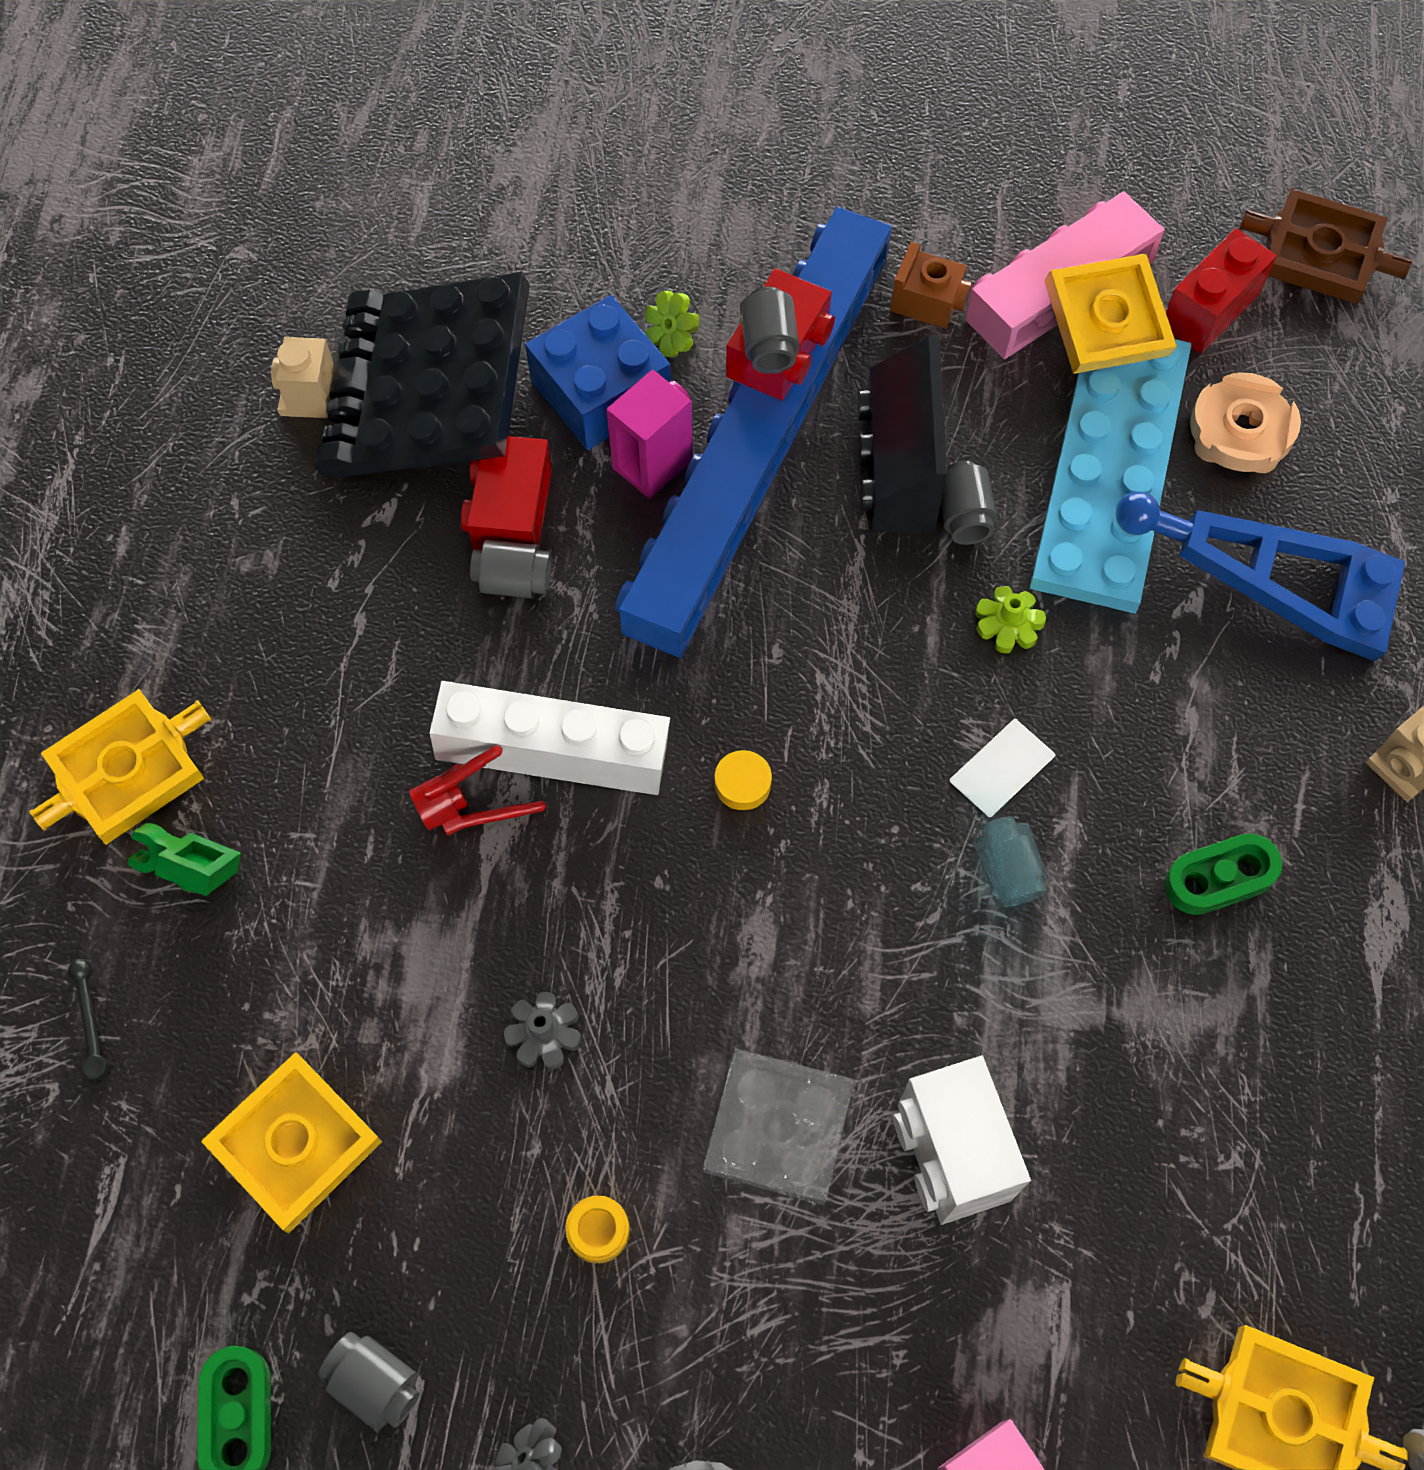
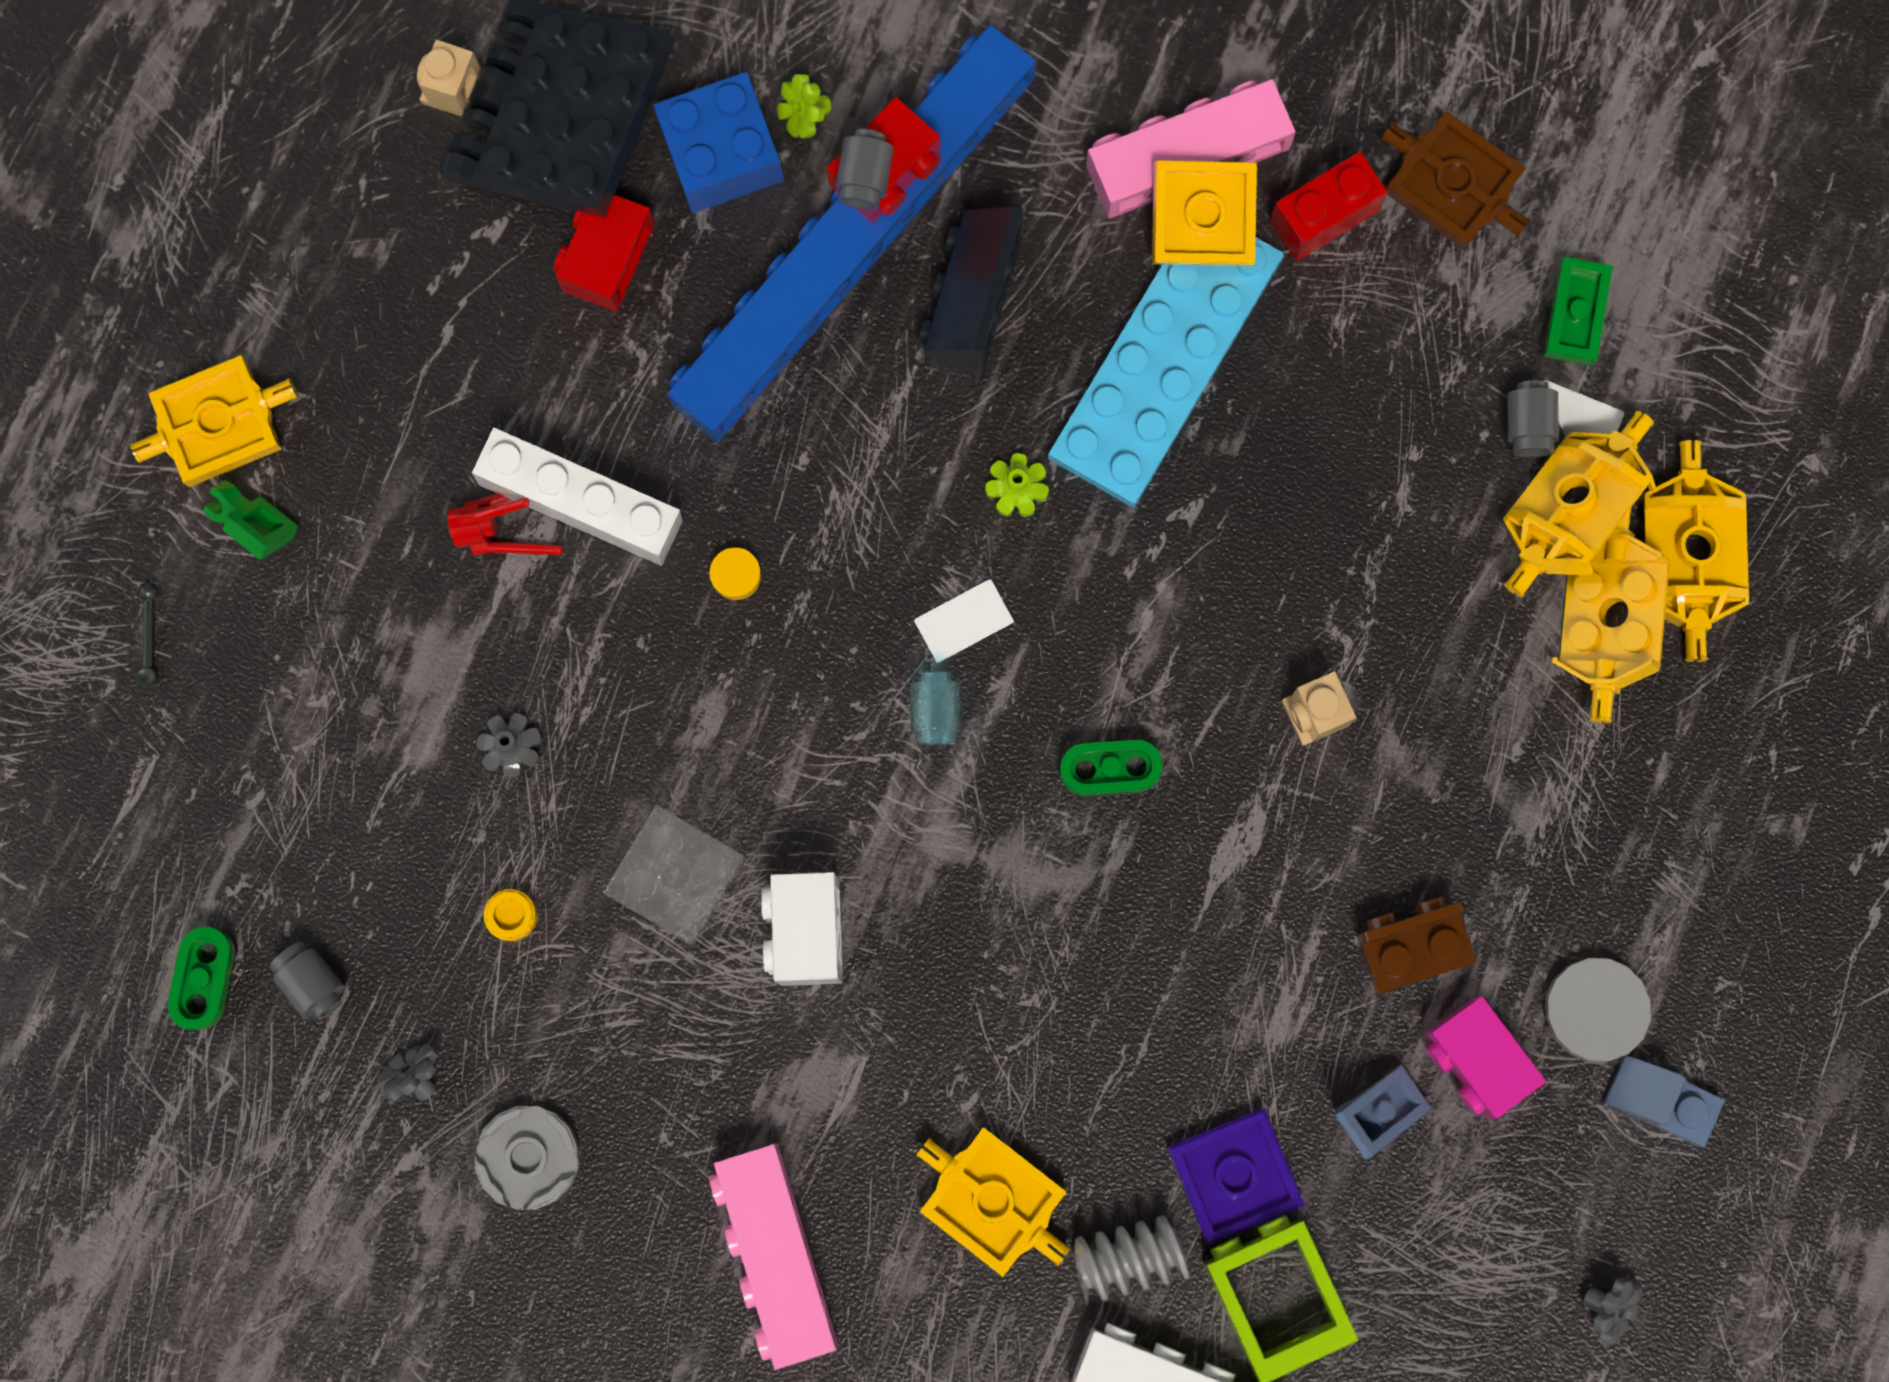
camera: 20 degrees right, 15 degrees up
yellow plate [201,1052,382,1234] -> none
dark grey brick [470,539,552,599] -> none
dark pink brick [606,369,693,499] -> none
dark orange brick [890,241,972,329] -> none
dark grey brick [940,461,998,545] -> none
blue plate [1116,491,1405,661] -> none
light nougat plate [1190,373,1301,473] -> none

